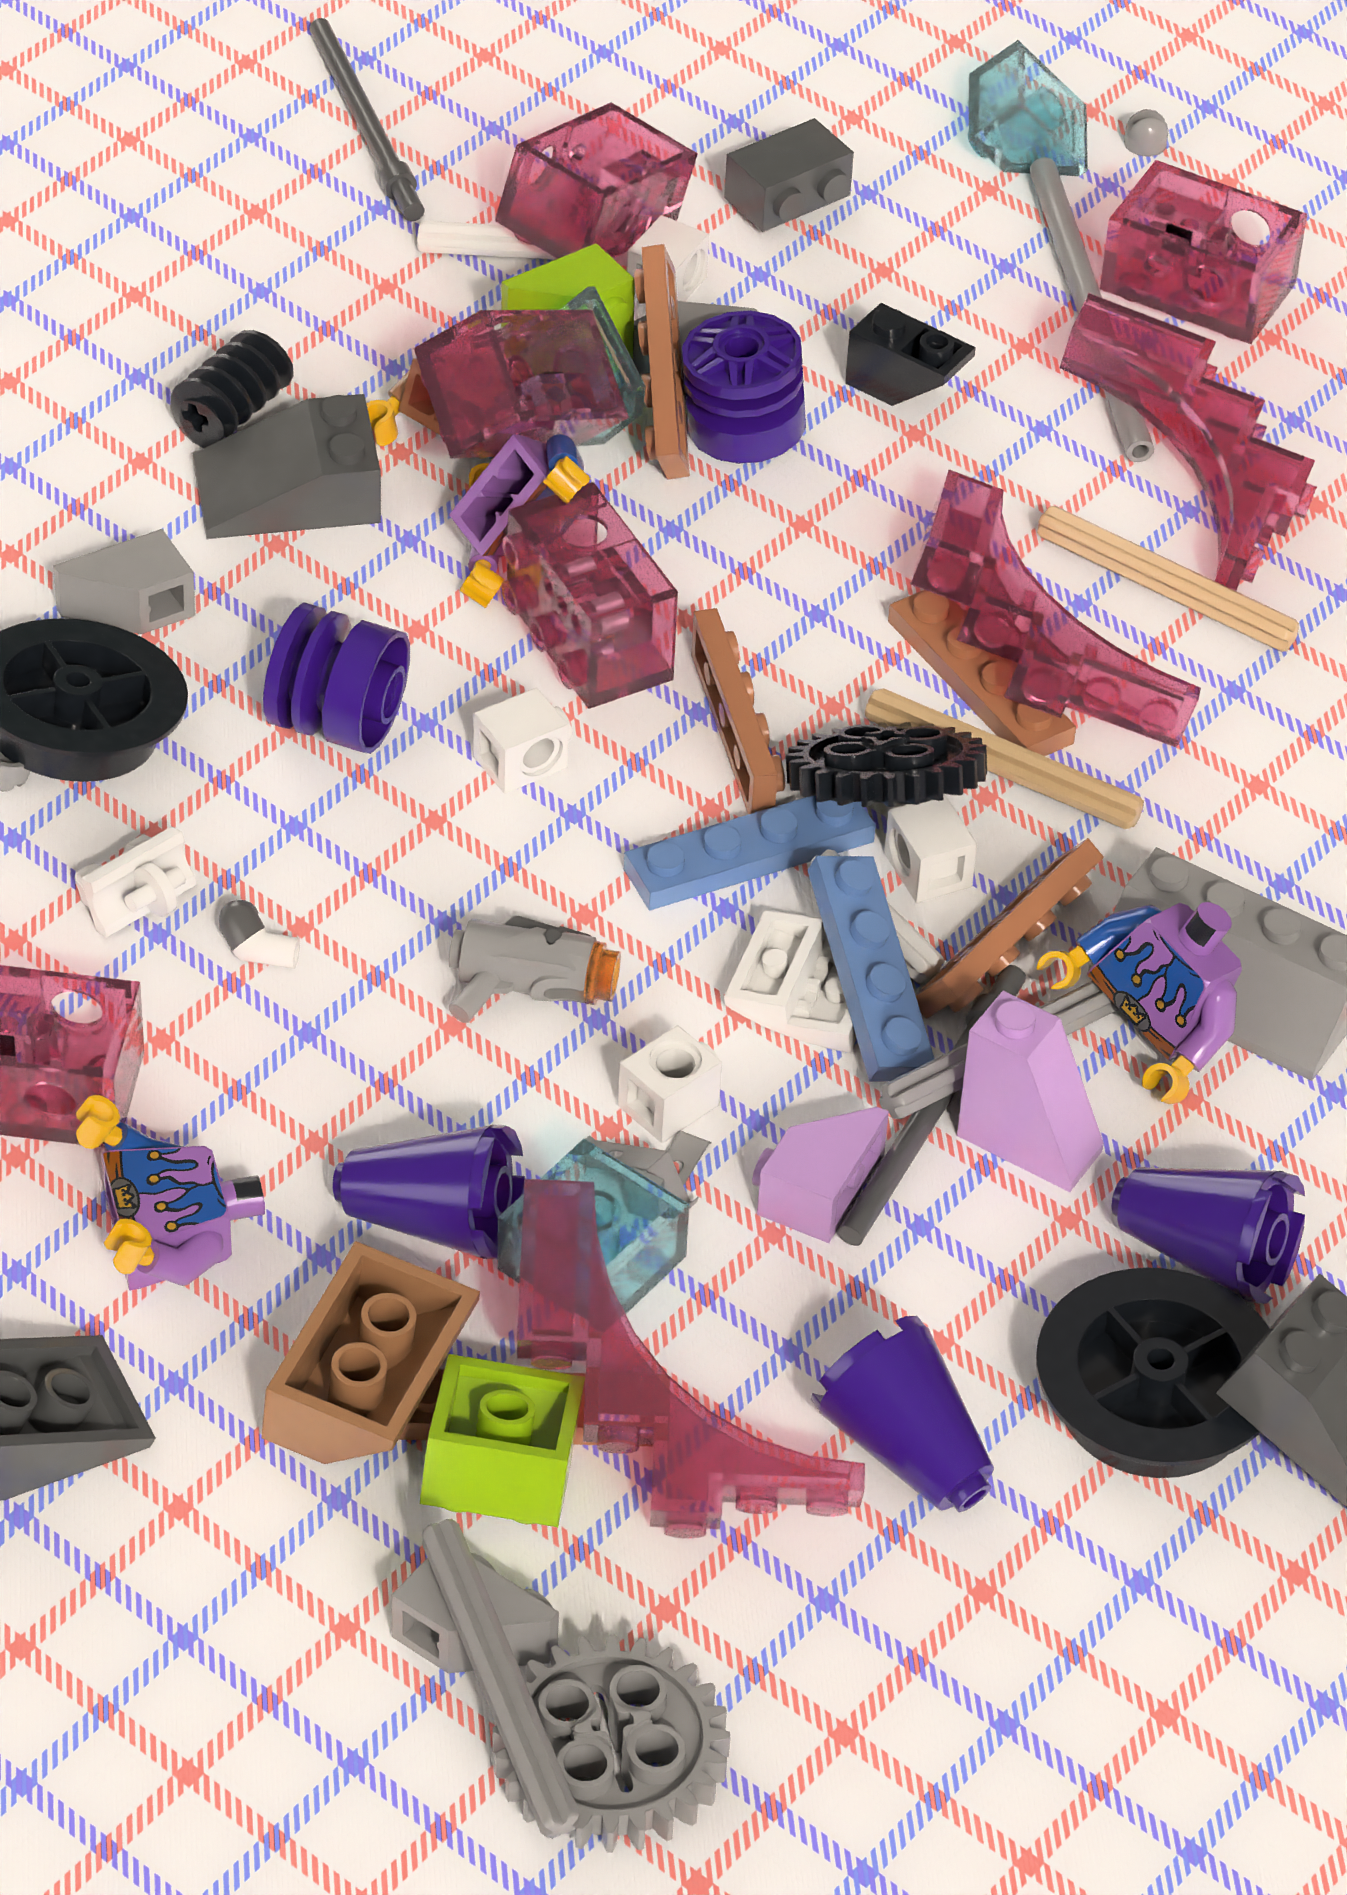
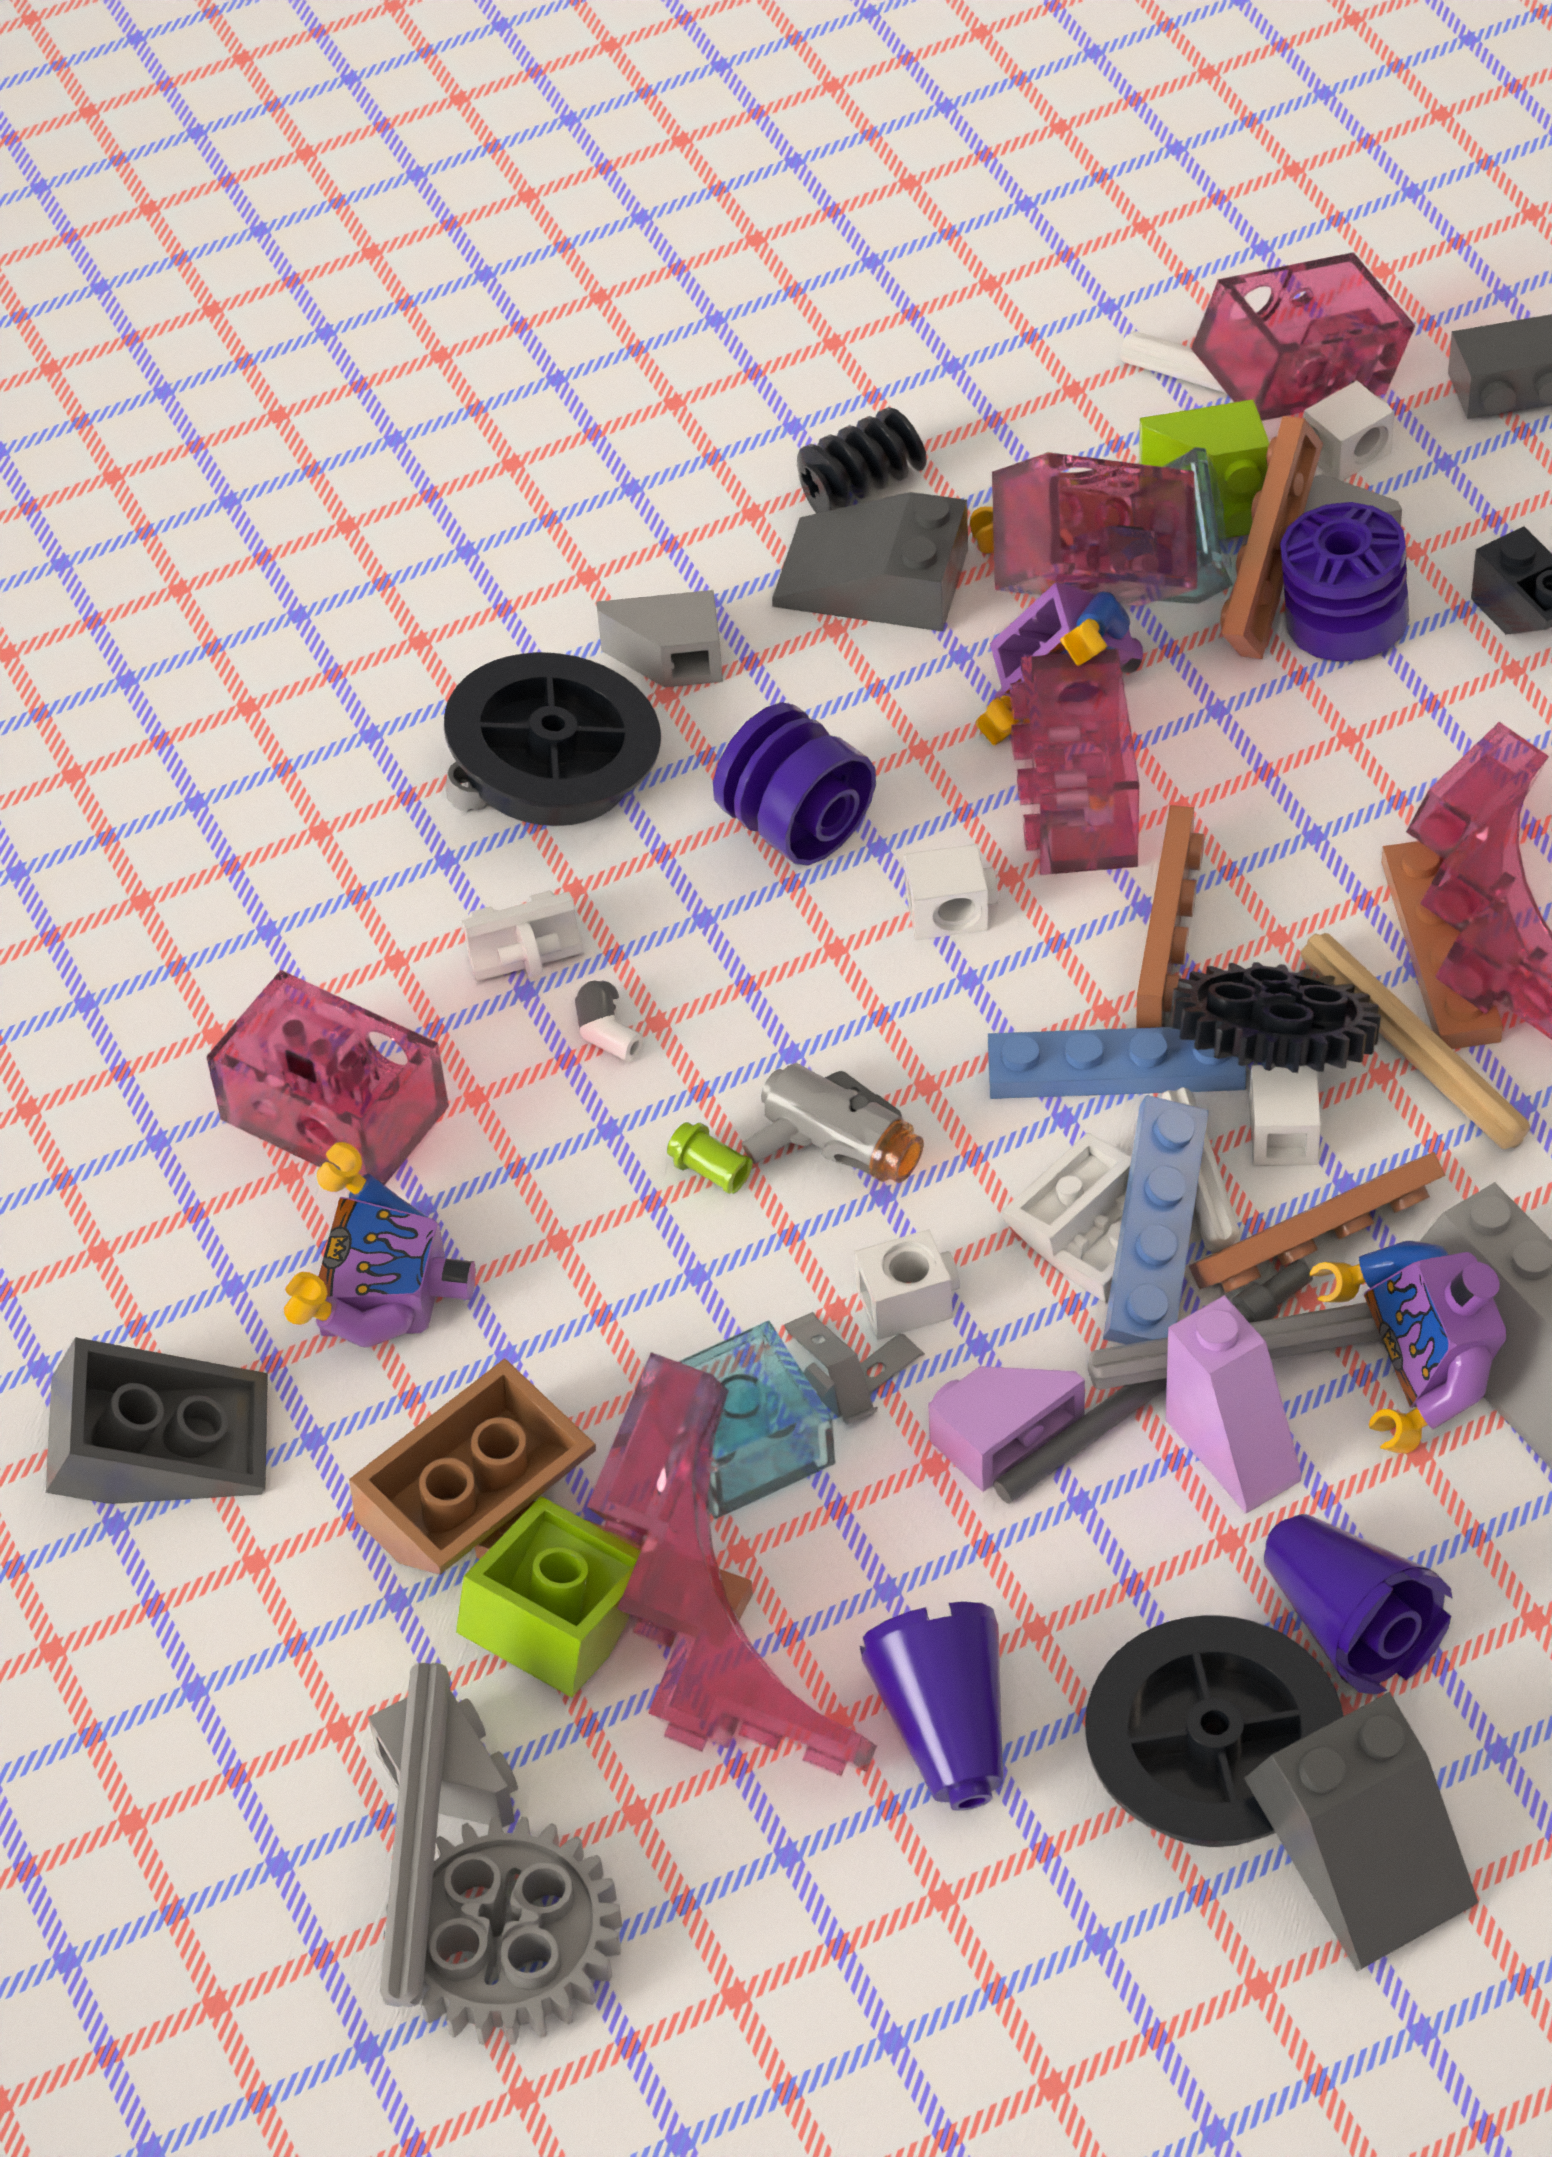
camera: 30 degrees right, 5 degrees up
dark grey bar [310,18,425,221] -> none
dark purple cone [333,1125,525,1260] -> none
none -> lime pin [667,1122,753,1194]

